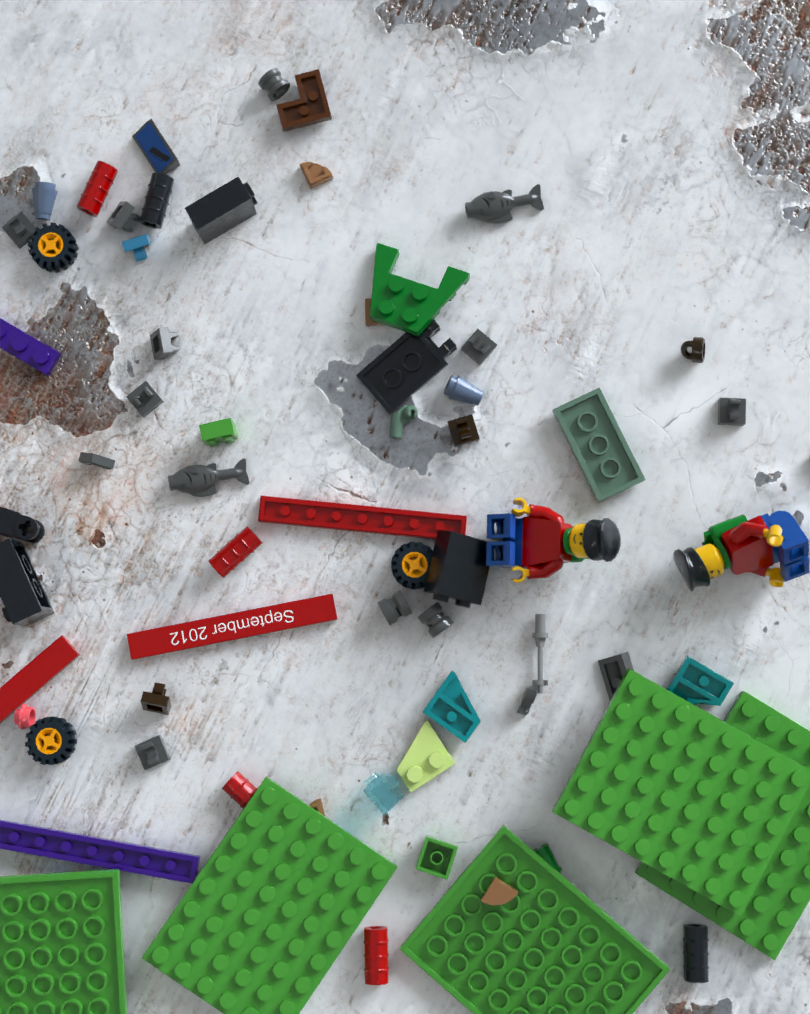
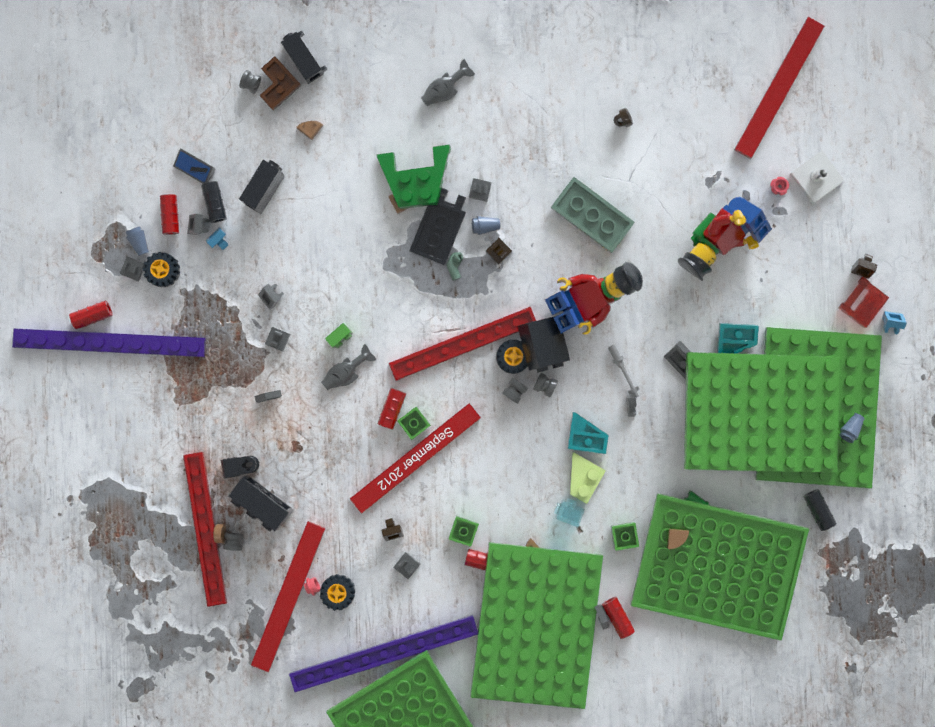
camera: 30 degrees left, 5 degrees up
dark grey tile [718,398,746,426] -> none
none -> black brick [281,31,327,84]
none -> bright green piece [397,406,431,440]
none -> bright green piece [448,515,479,547]
none -> dark grey tile [594,604,610,630]
none -> sand blue cone [839,413,865,443]

